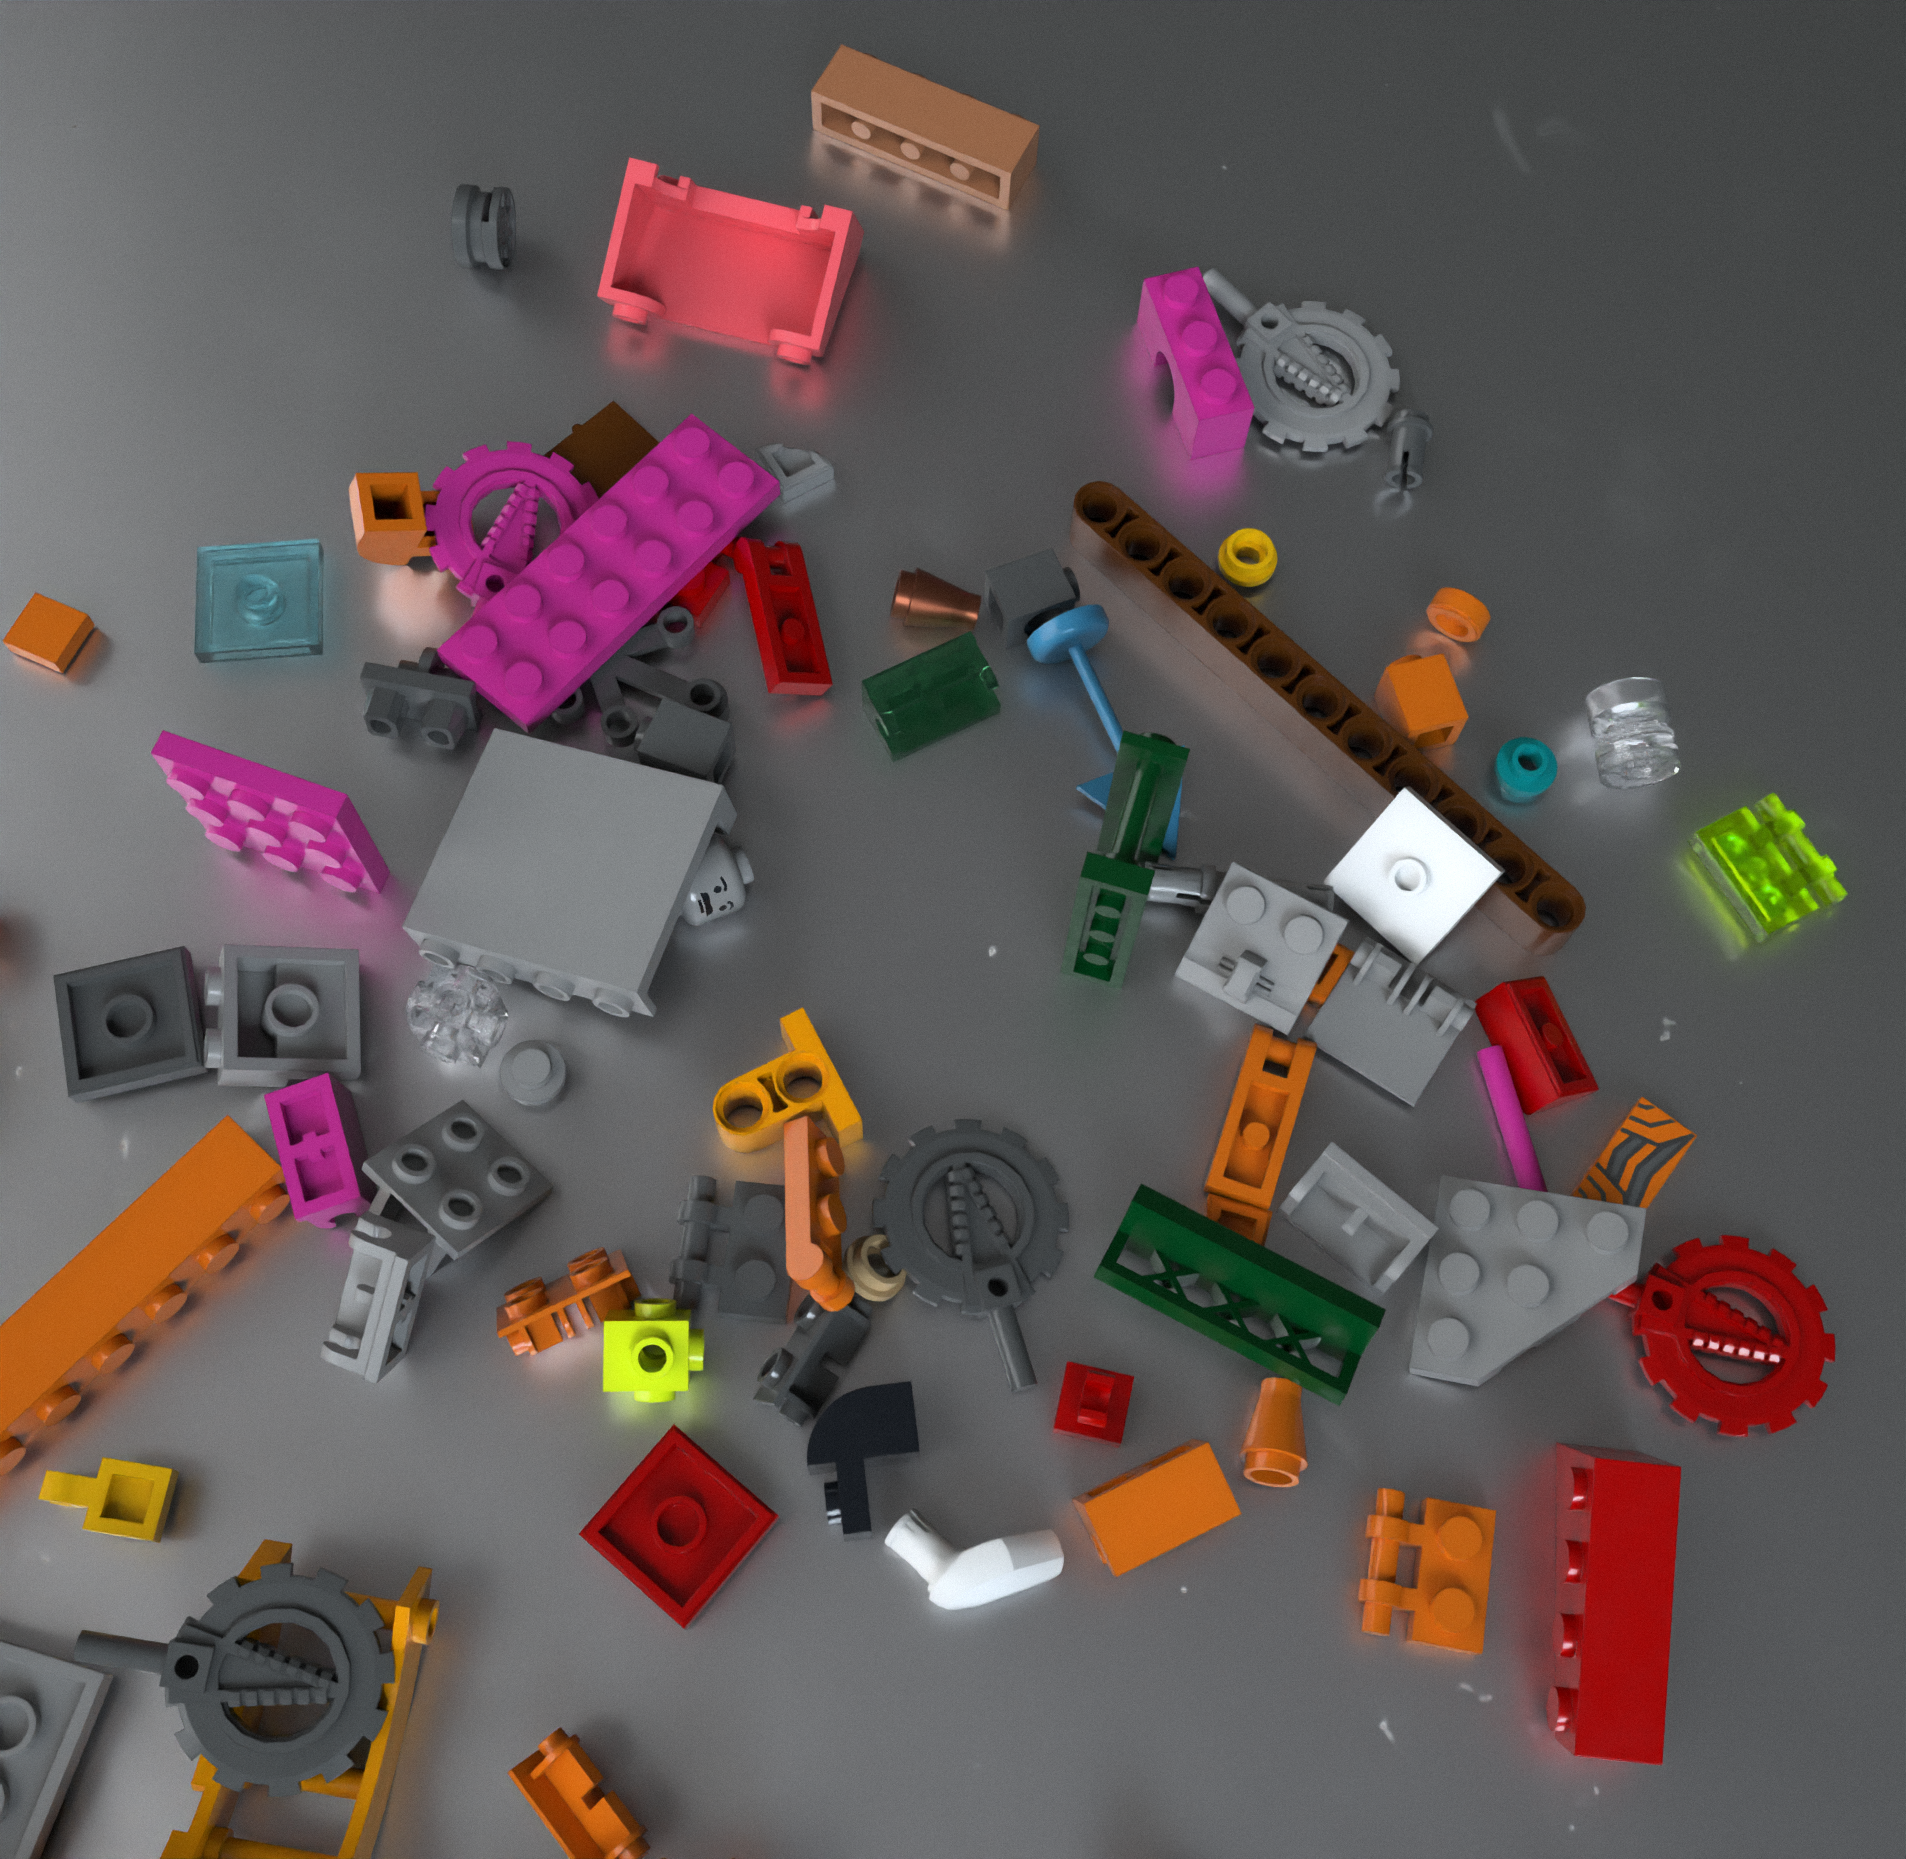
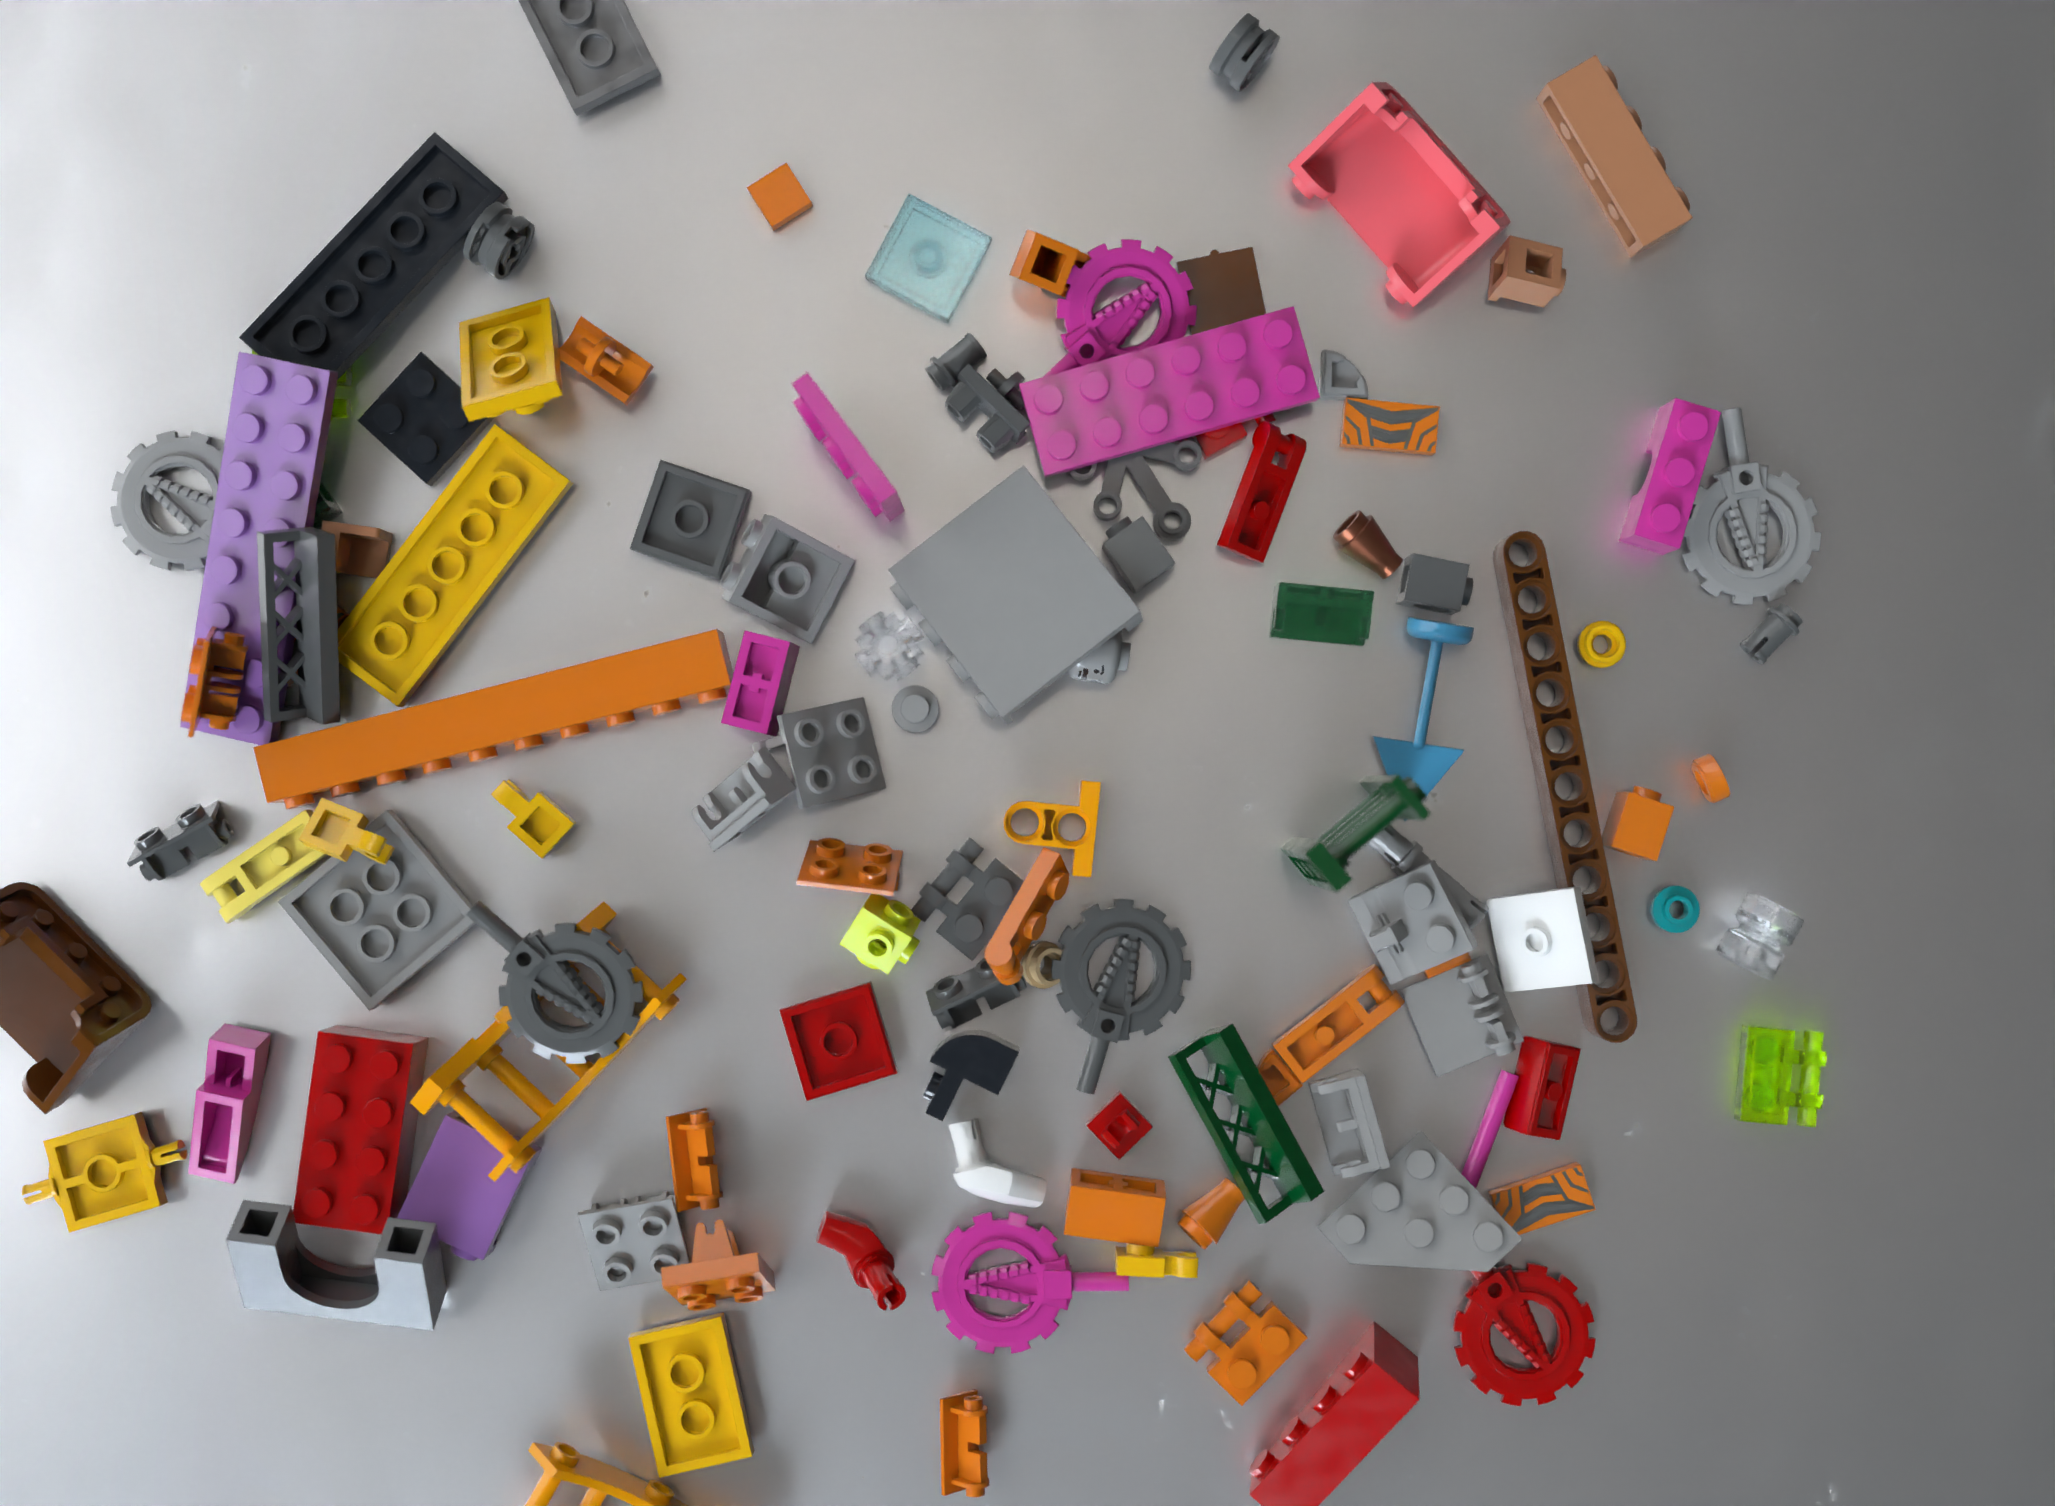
camera: 35 degrees right, 20 degrees up
none -> red arm [816,1211,906,1311]
none -> dark grey pin [925,333,987,391]
none -> dark pink bar [931,1211,1129,1354]
none -> yellow plate [1115,1243,1198,1278]
none -> tile [1339,397,1440,456]
none -> nougat brick [1488,235,1566,308]

